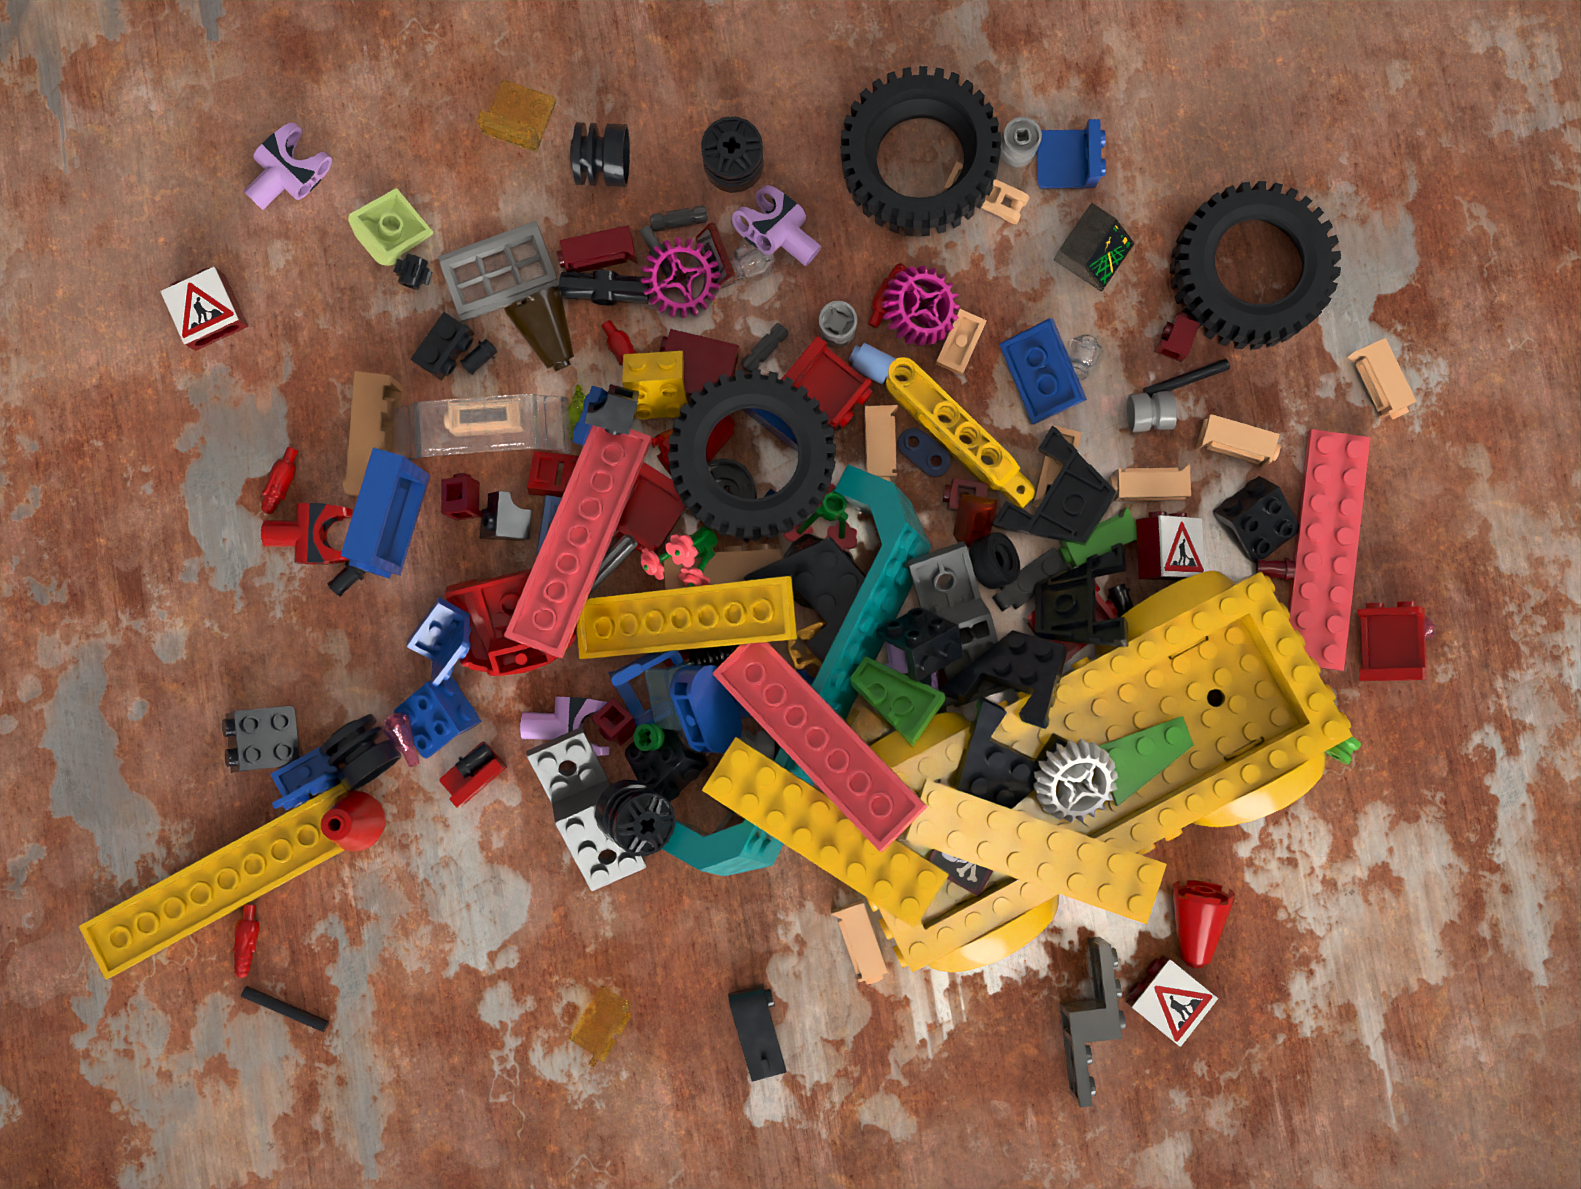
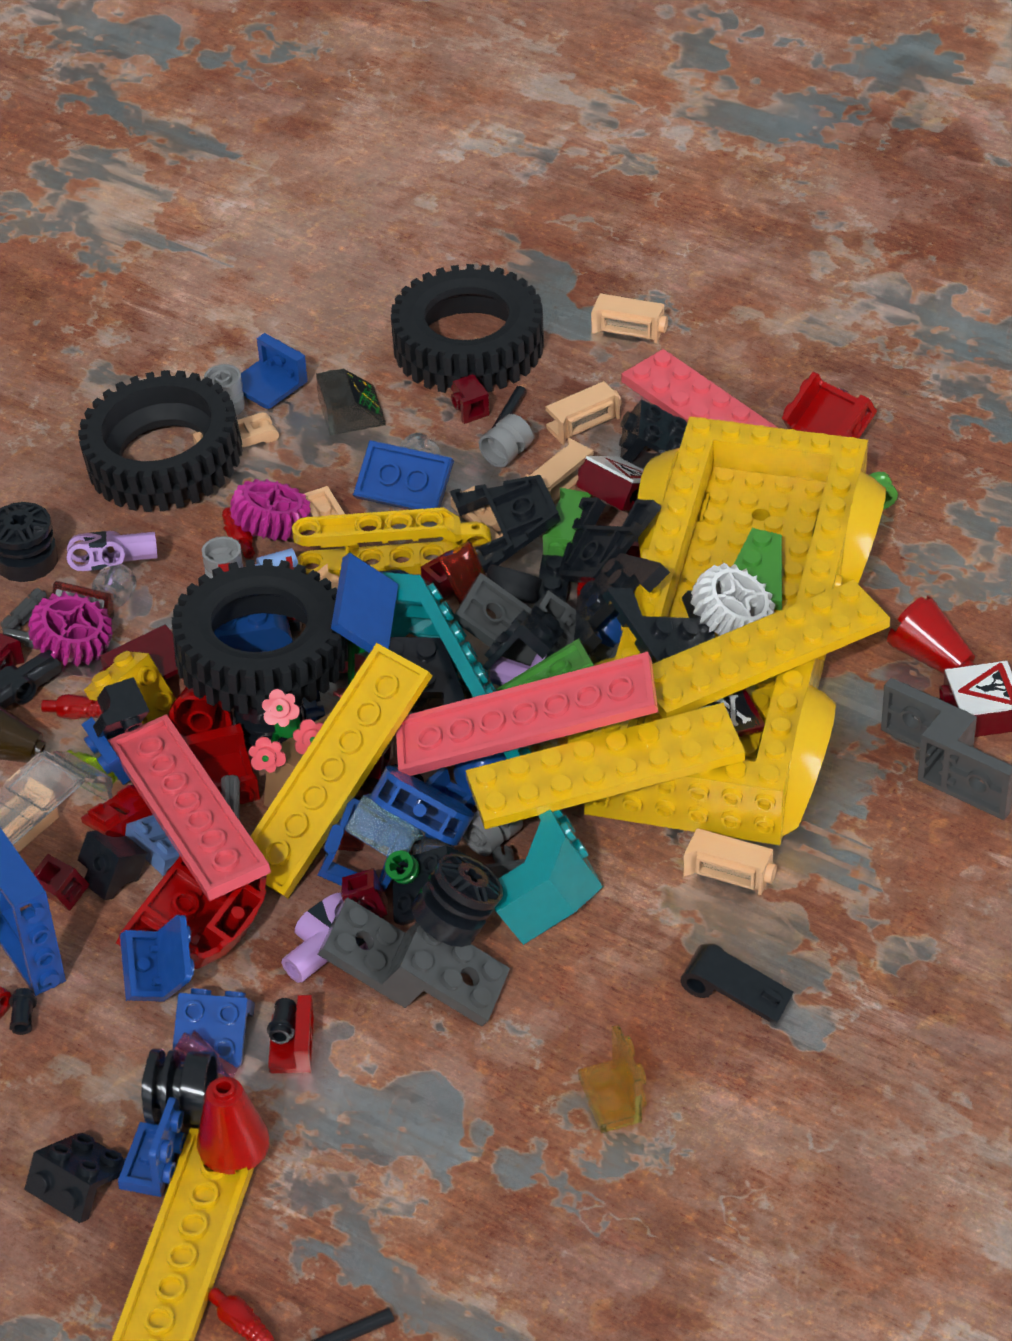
camera: 50 degrees left, 40 degrees down
none -> blue tile [331,553,398,653]

